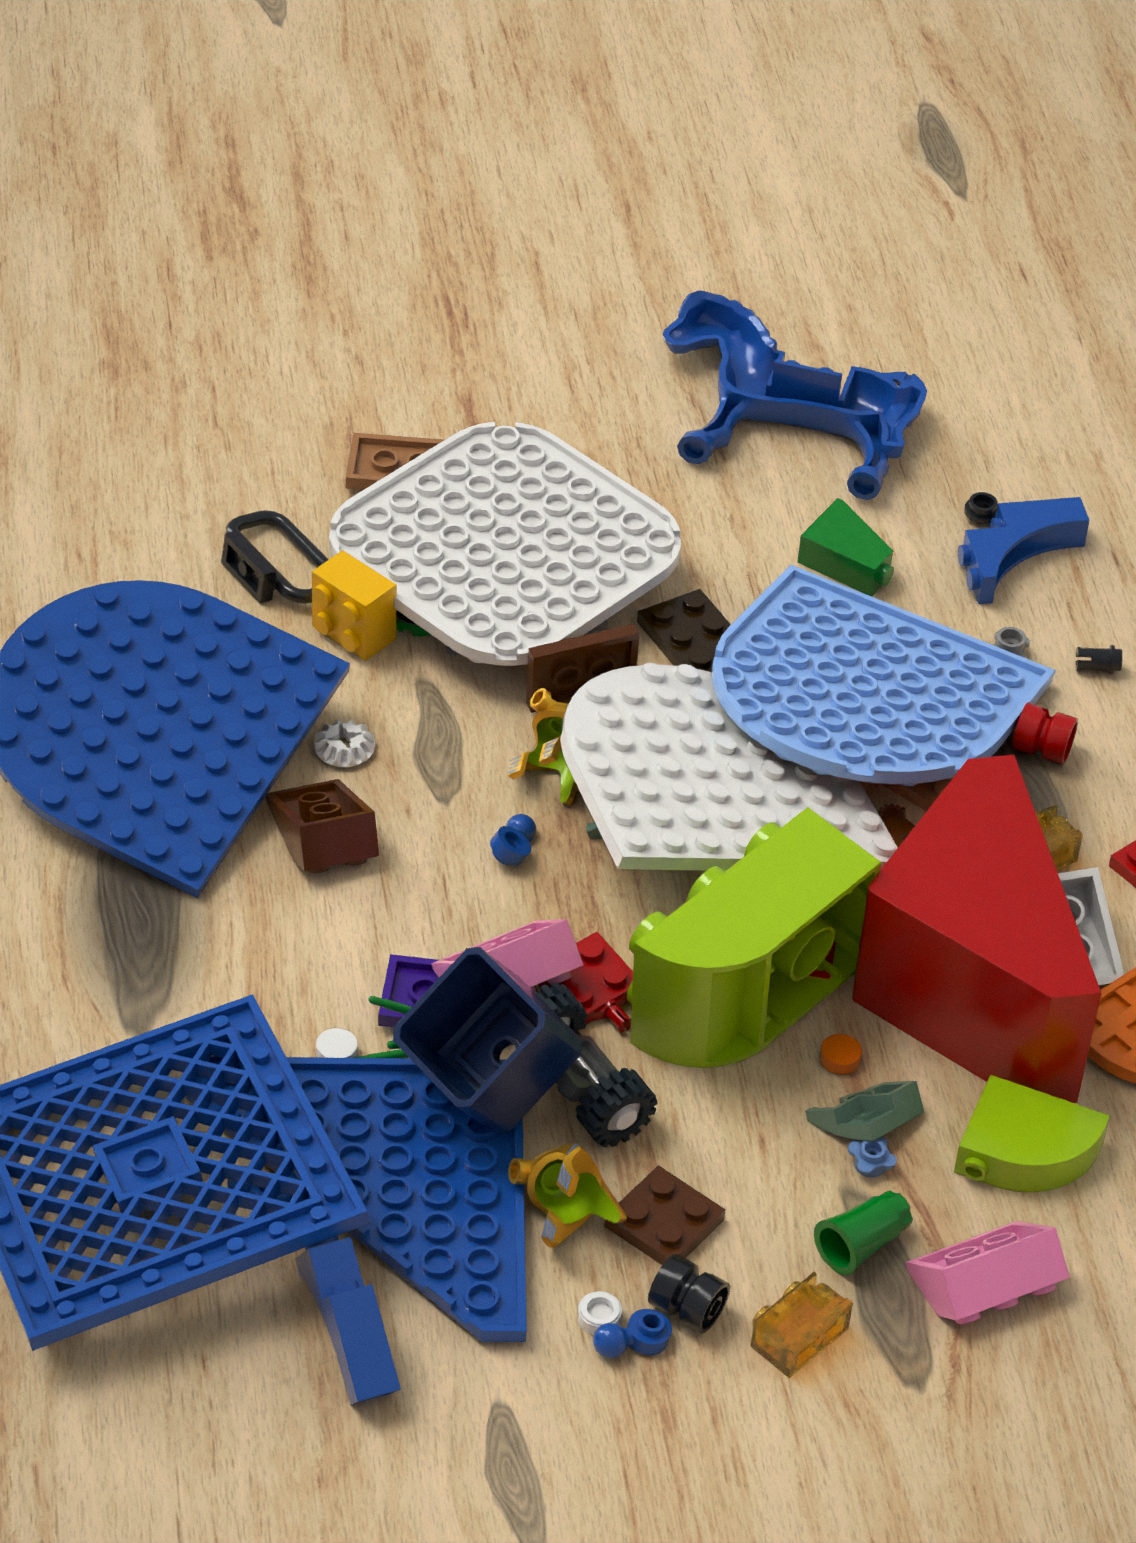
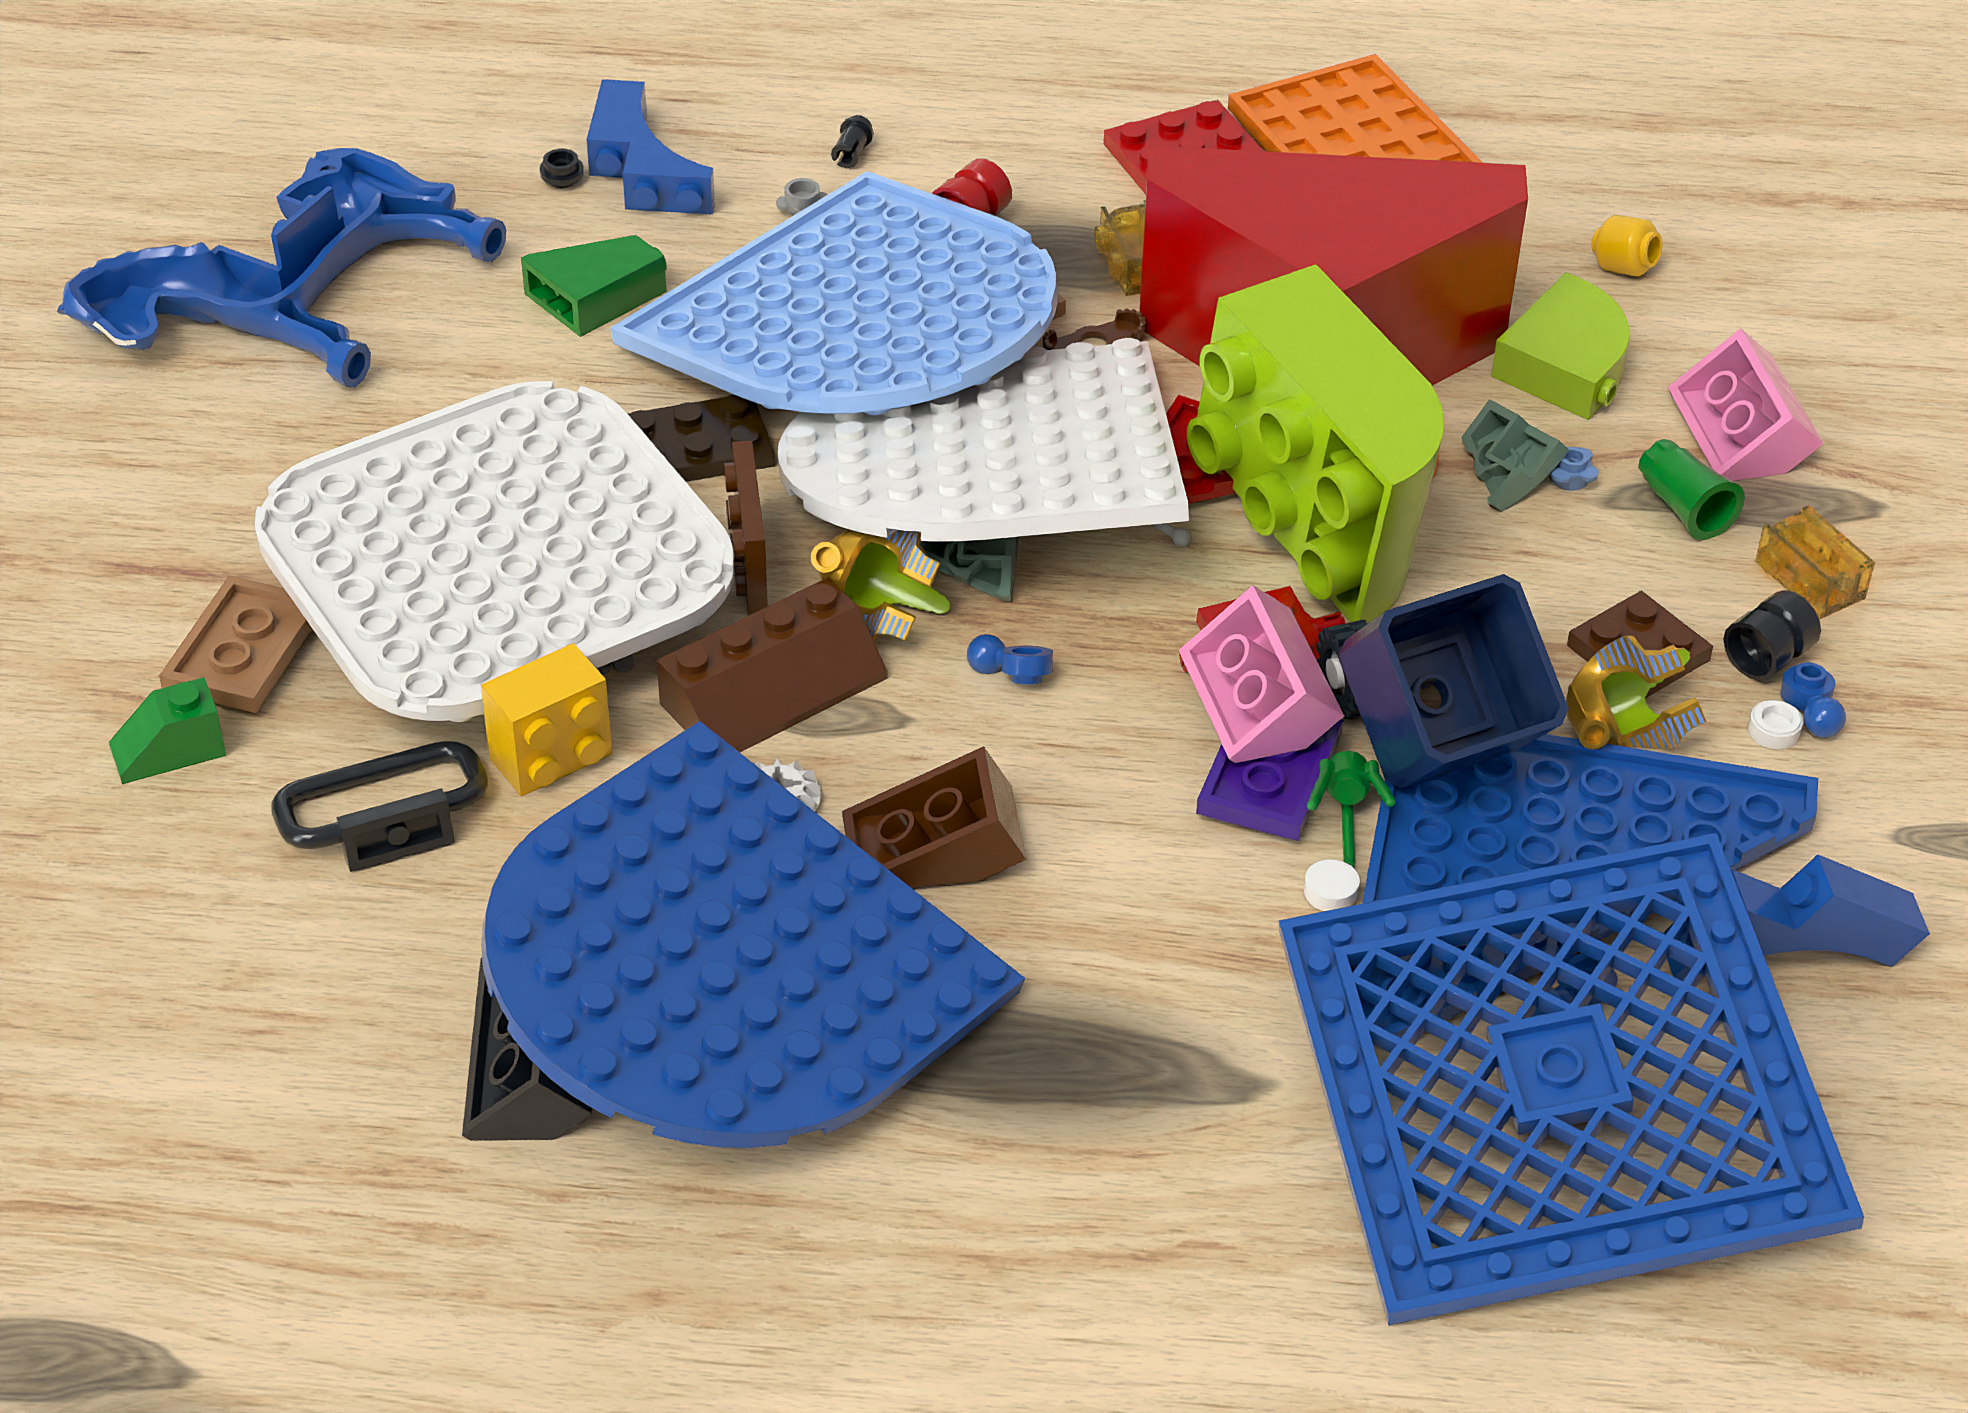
camera: 75 degrees left, 0 degrees up
none -> green slope [109,677,226,784]
none -> reddish brown slope [657,577,887,752]

